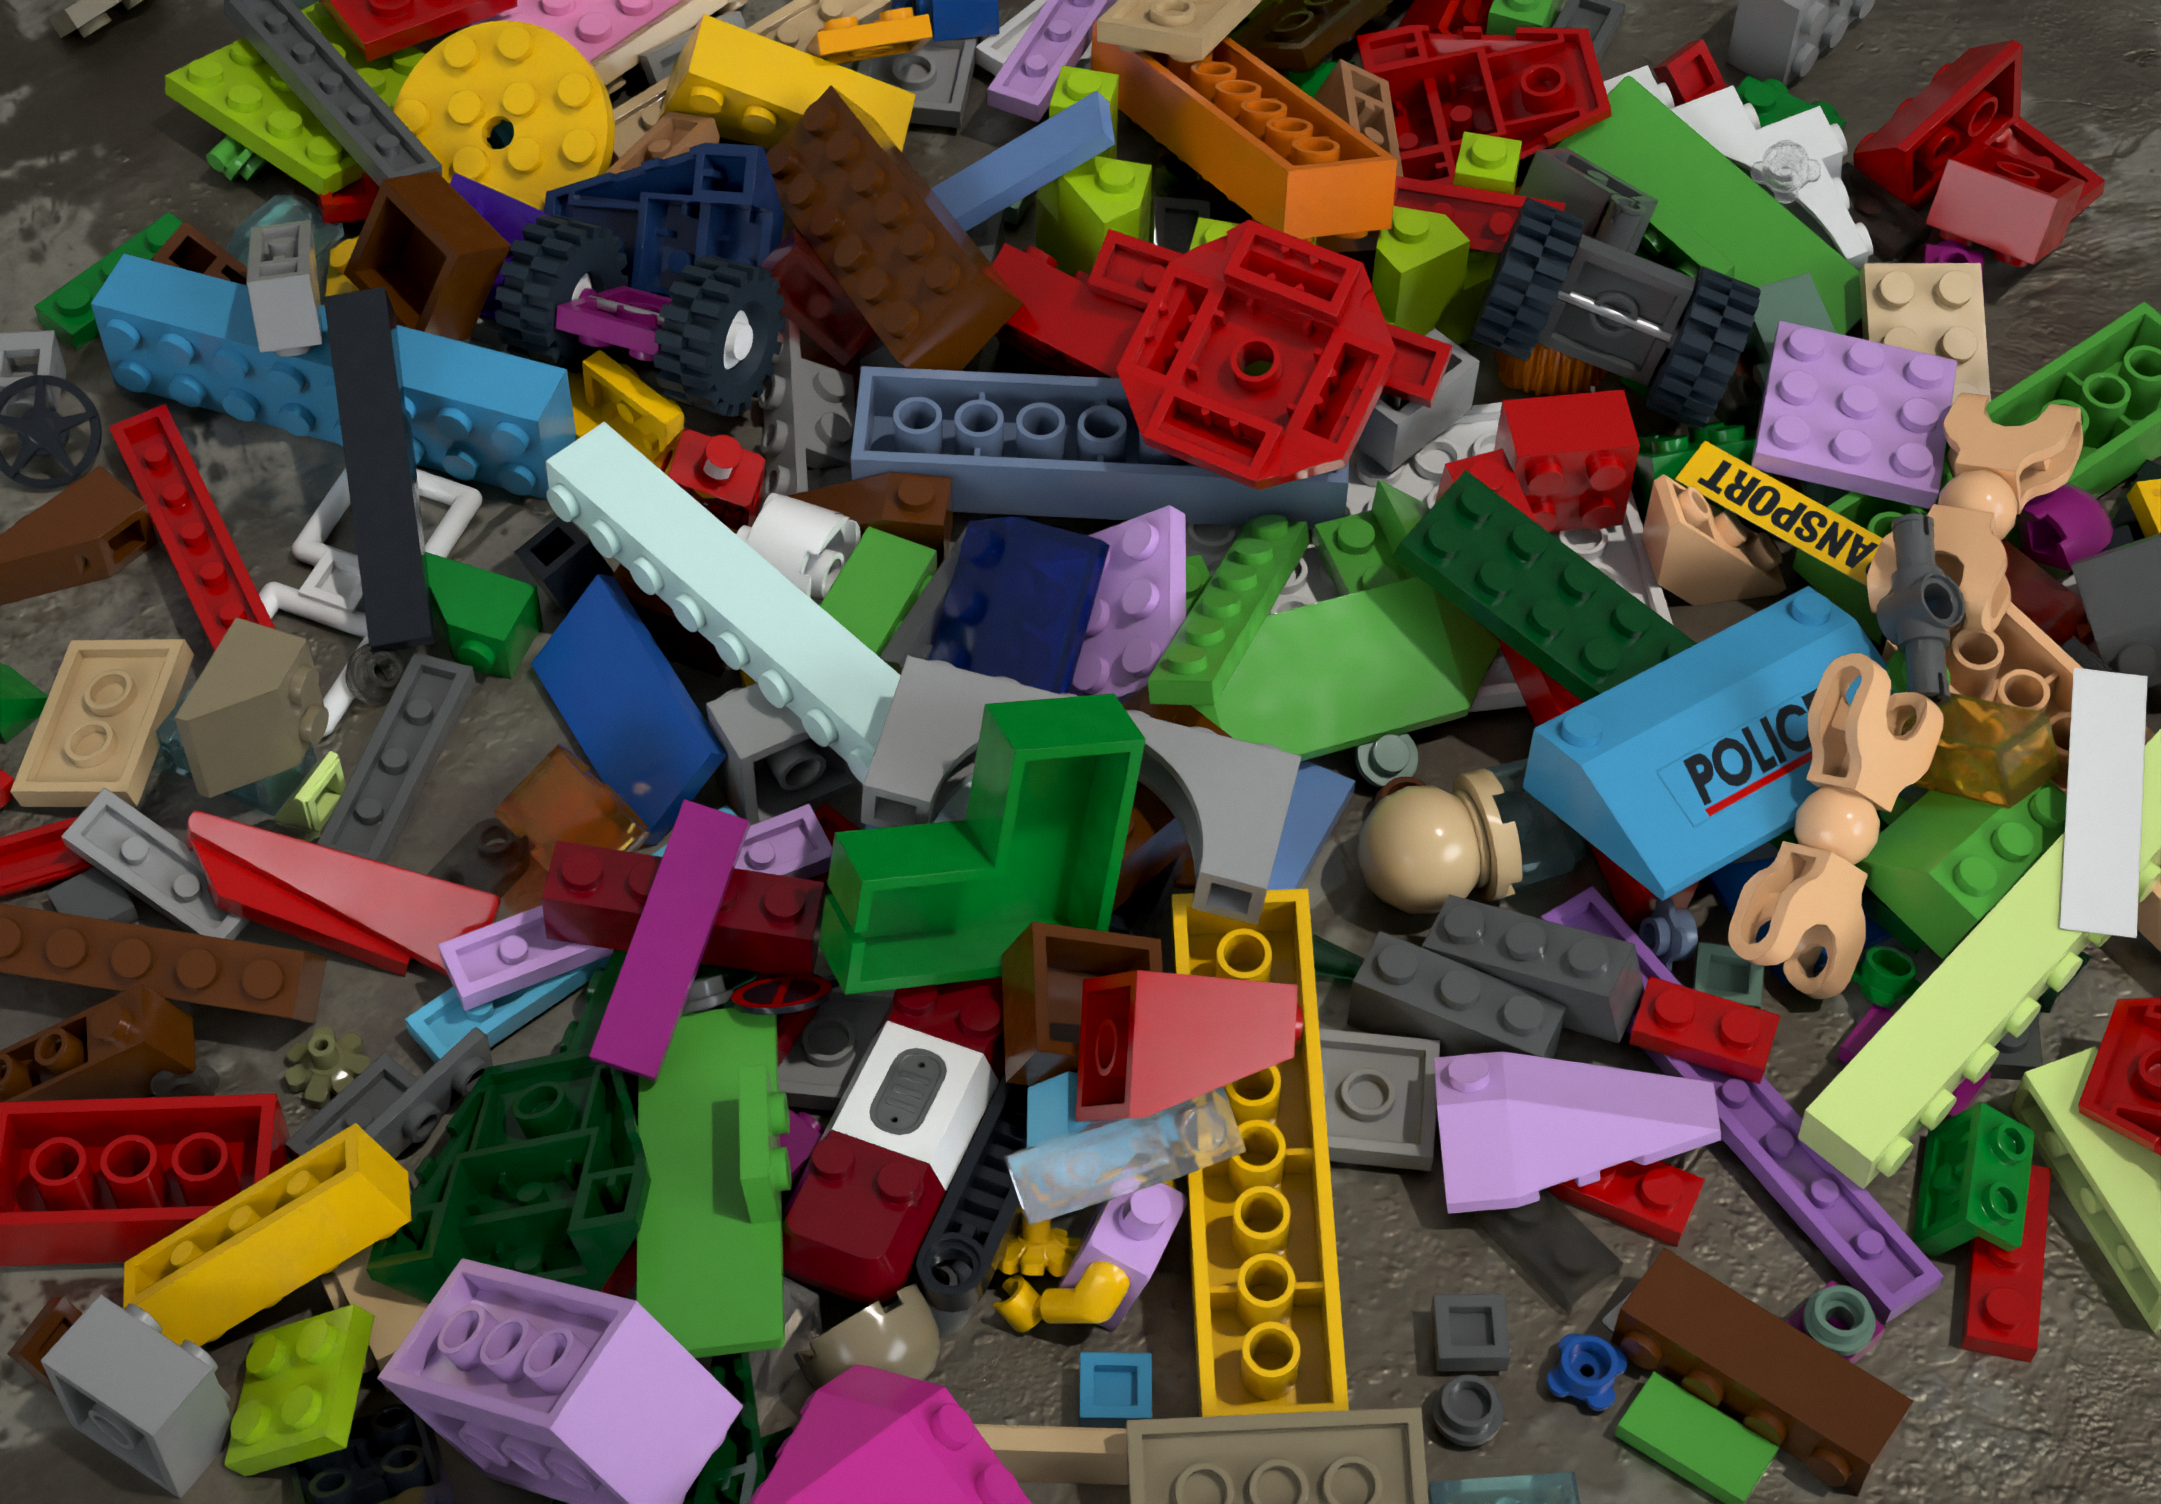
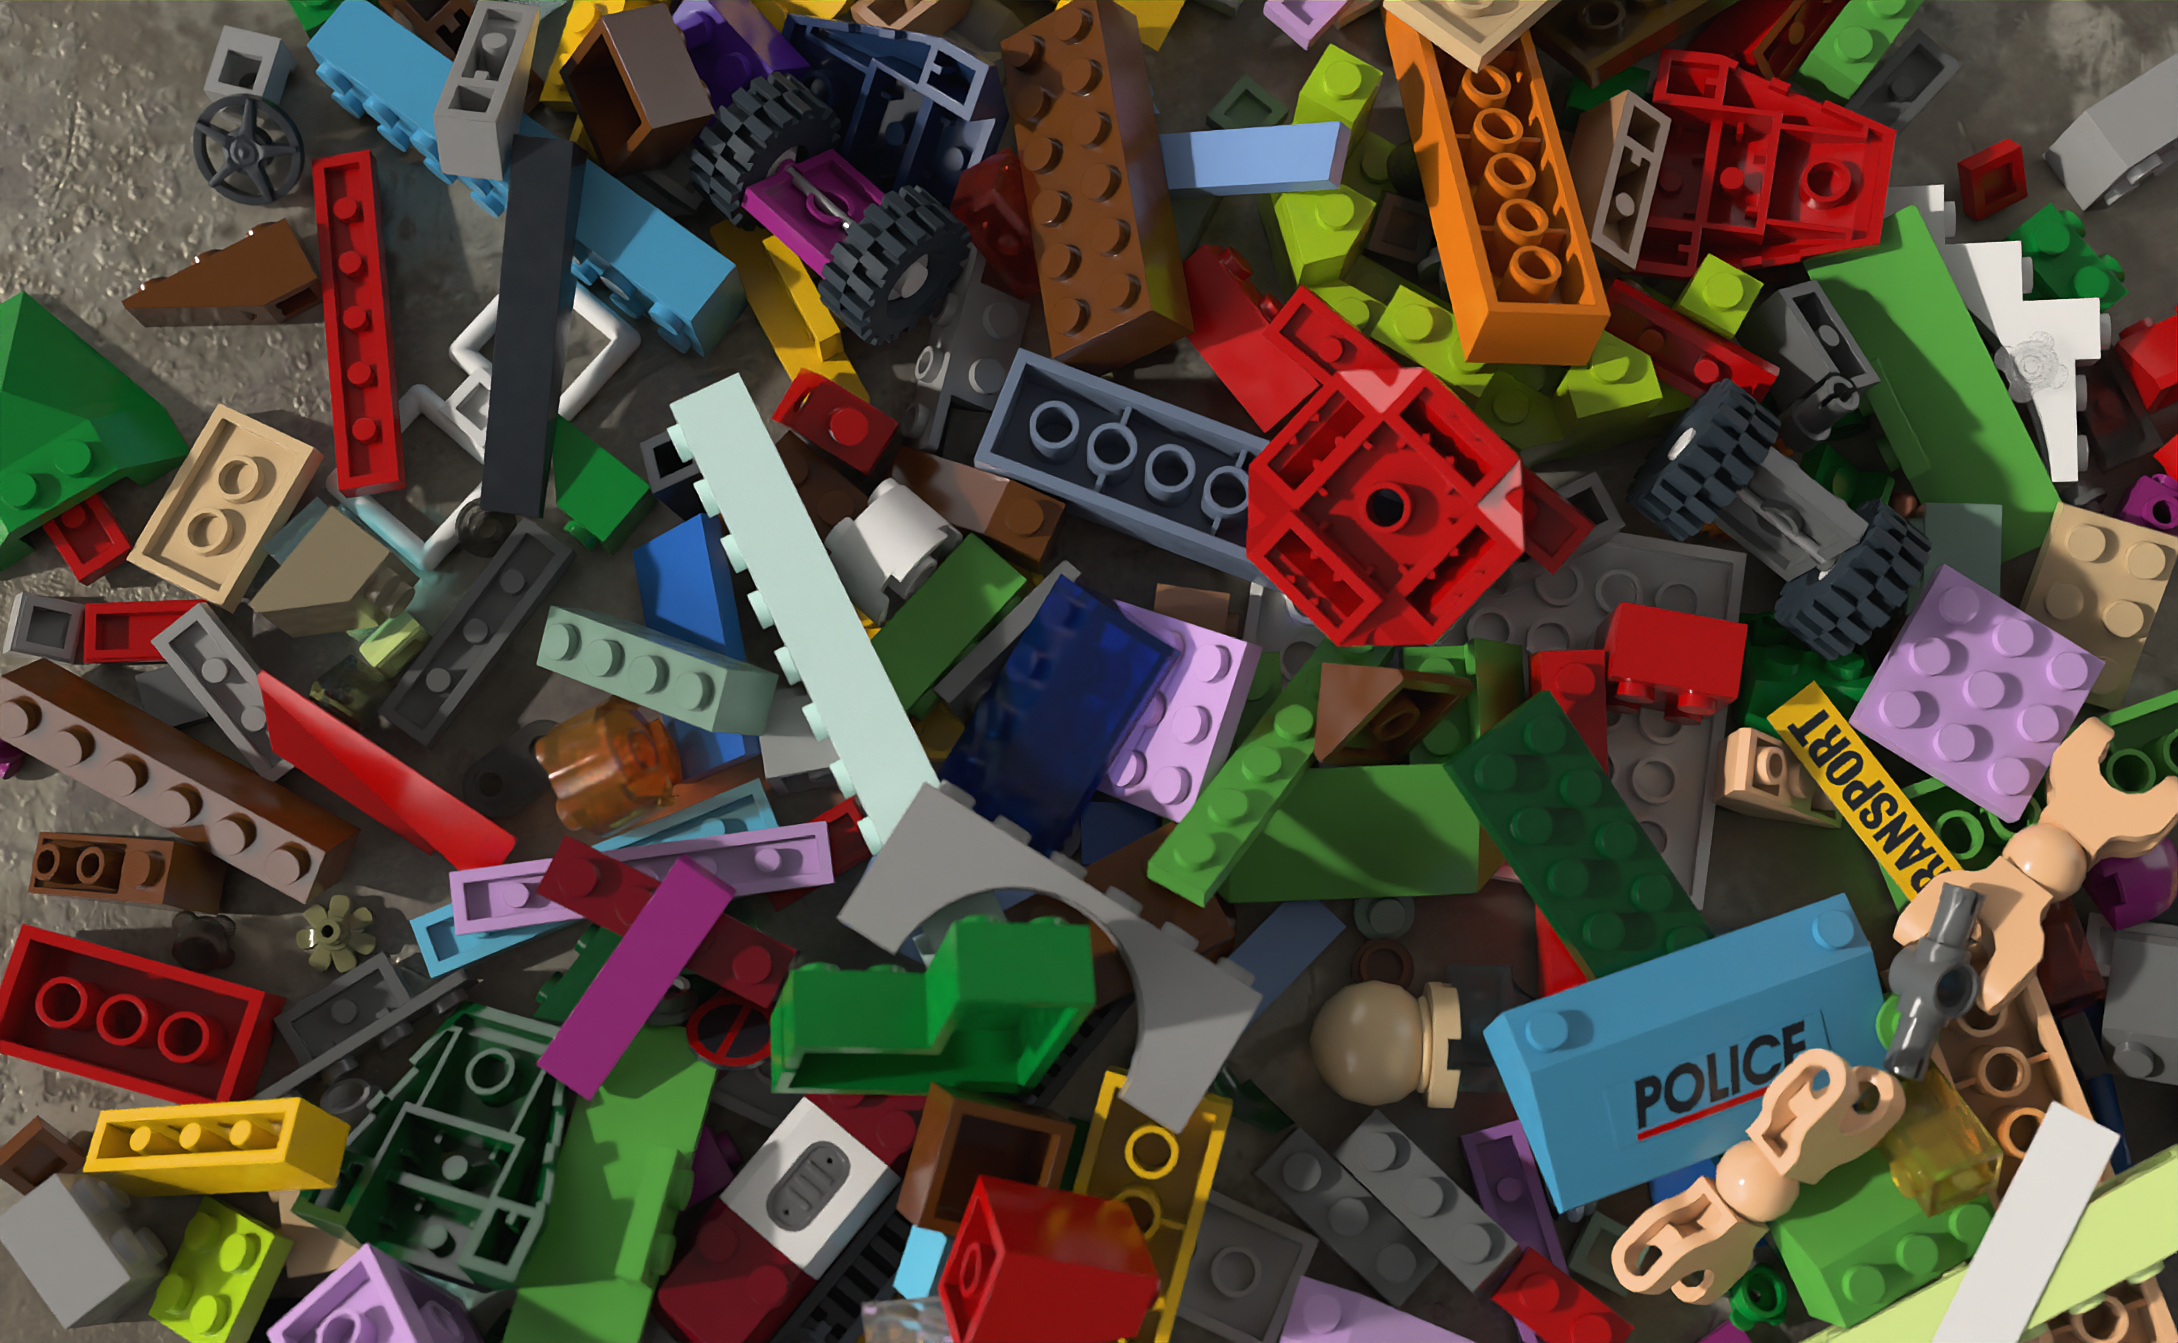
camera: 15 degrees right, 25 degrees up
none -> sand green brick [536,605,779,736]
none -> reddish brown slope [1314,663,1475,766]

